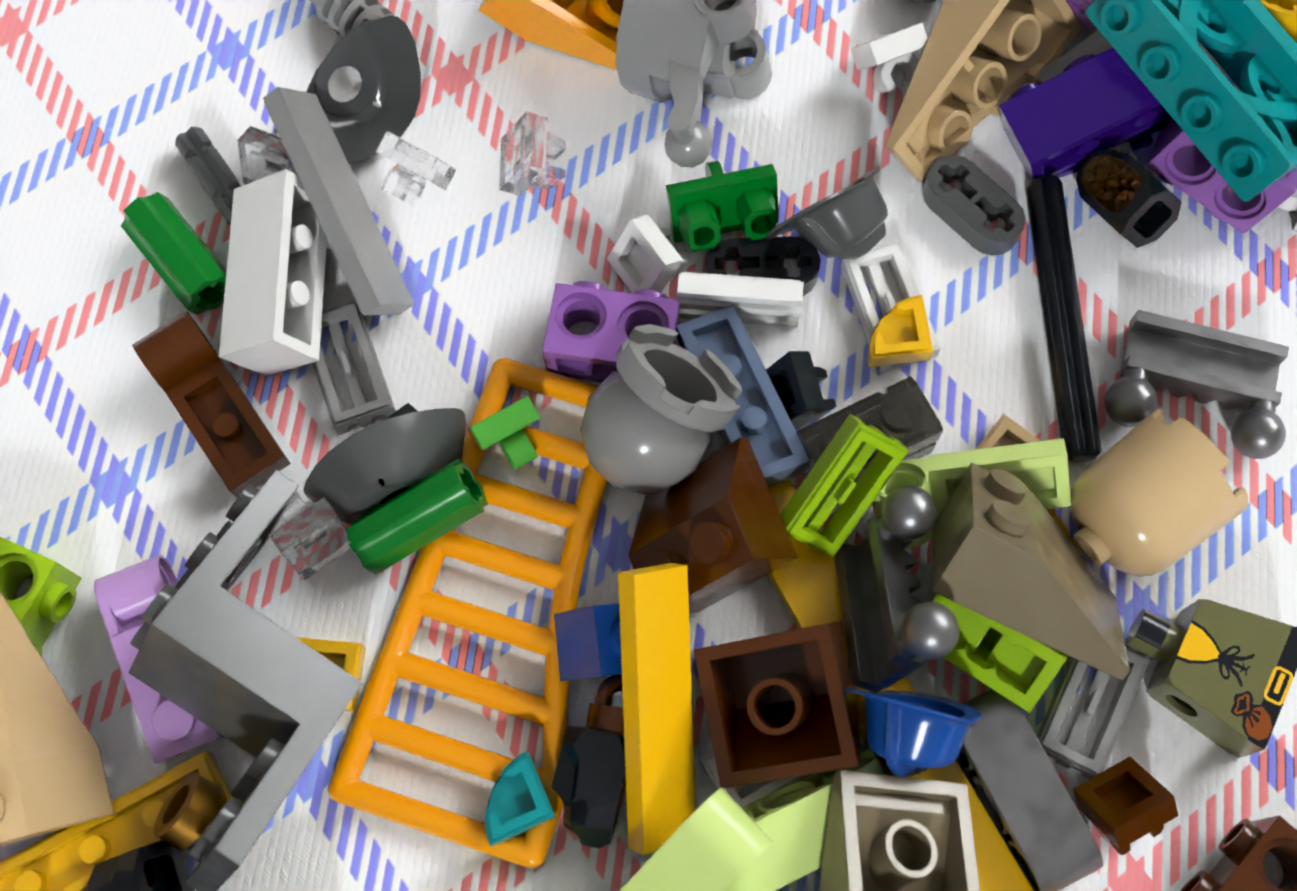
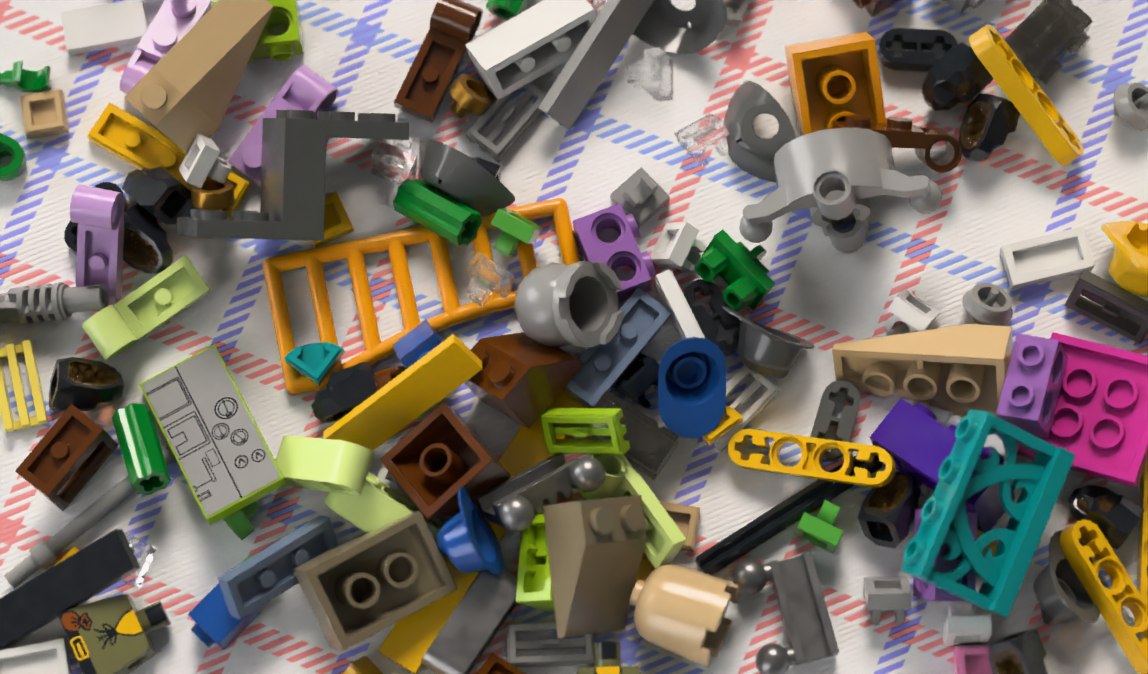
camera: 60 degrees right, 5 degrees up
none -> white tile [179,133,231,188]
none -> pearl gold tile [450,74,493,118]
none -> clear tile [467,252,515,307]
none -> light grey tile [610,167,670,228]
none -> blue piece [658,337,727,438]
none -> dark grey piece [722,81,796,183]
none -> yellow beam [728,429,896,487]
none -> bright green tile [794,500,844,553]
none -> light grey tile [864,577,912,625]

